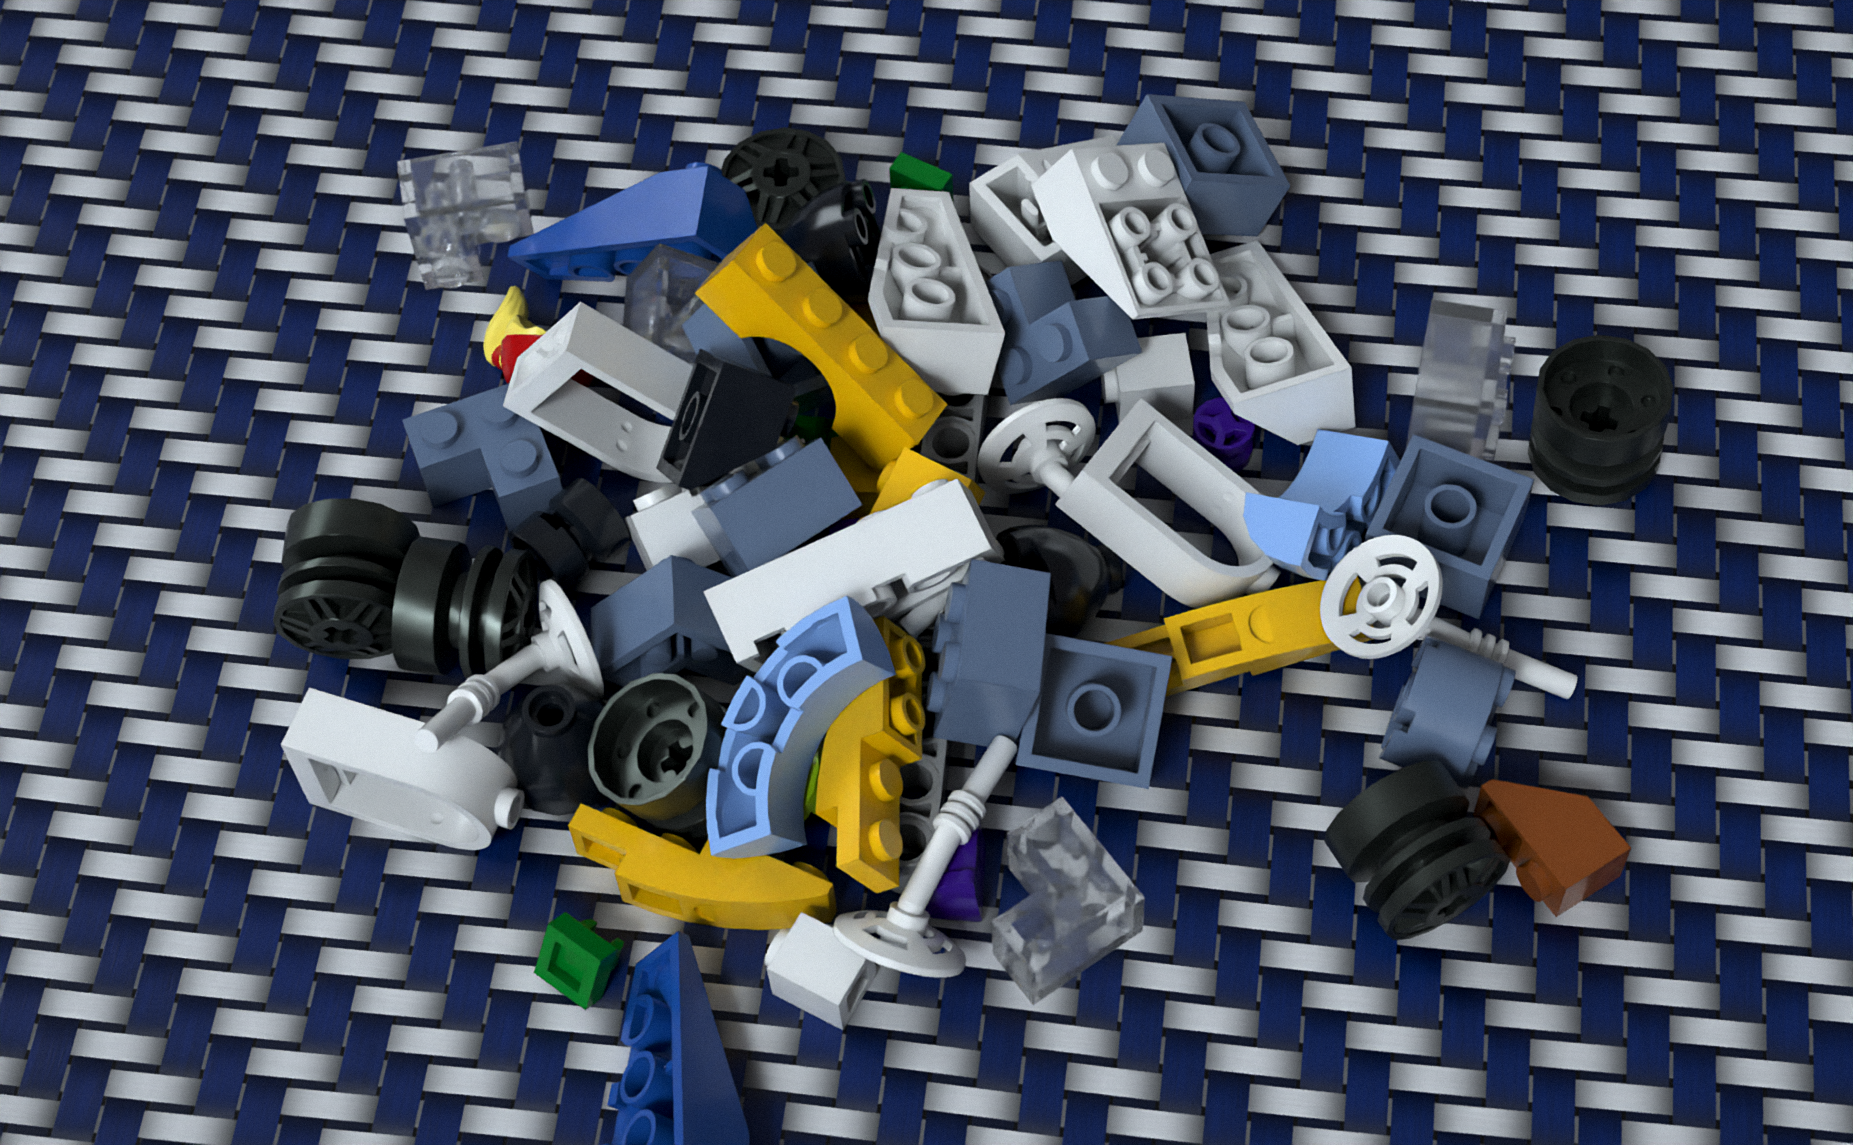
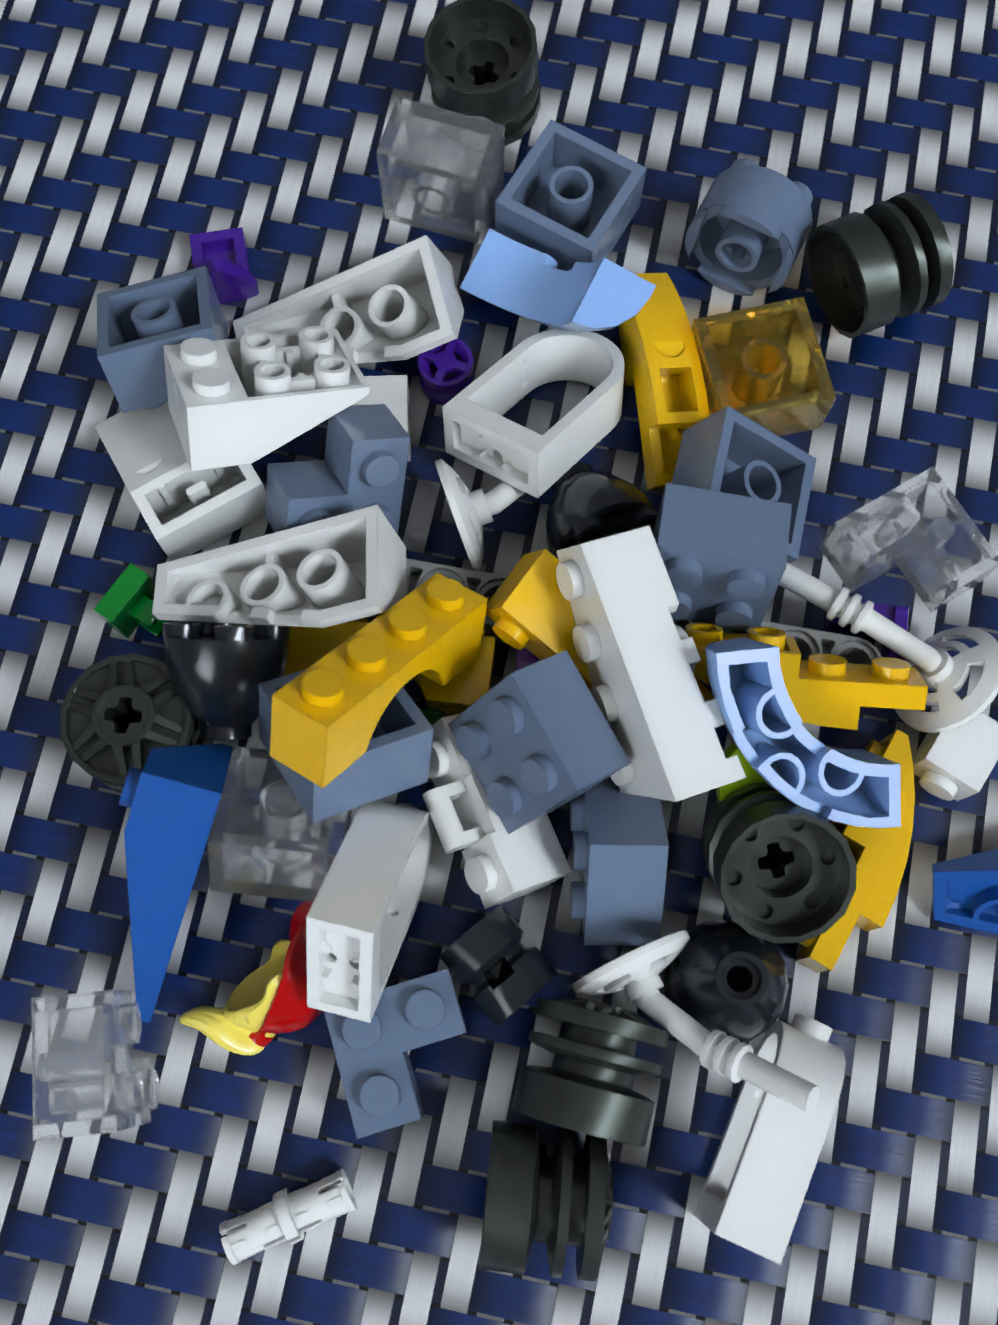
camera: 90 degrees left, 15 degrees up
green tile [534,912,624,1010] -> none
black slope [656,349,799,491] -> none
white dish [1320,535,1578,699] -> none
dark orange slope [1473,779,1631,917] -> none
none -> dark purple tile [189,227,259,304]
none -> white pin [219,1169,357,1265]
none -> clear yellow brick [691,297,836,436]

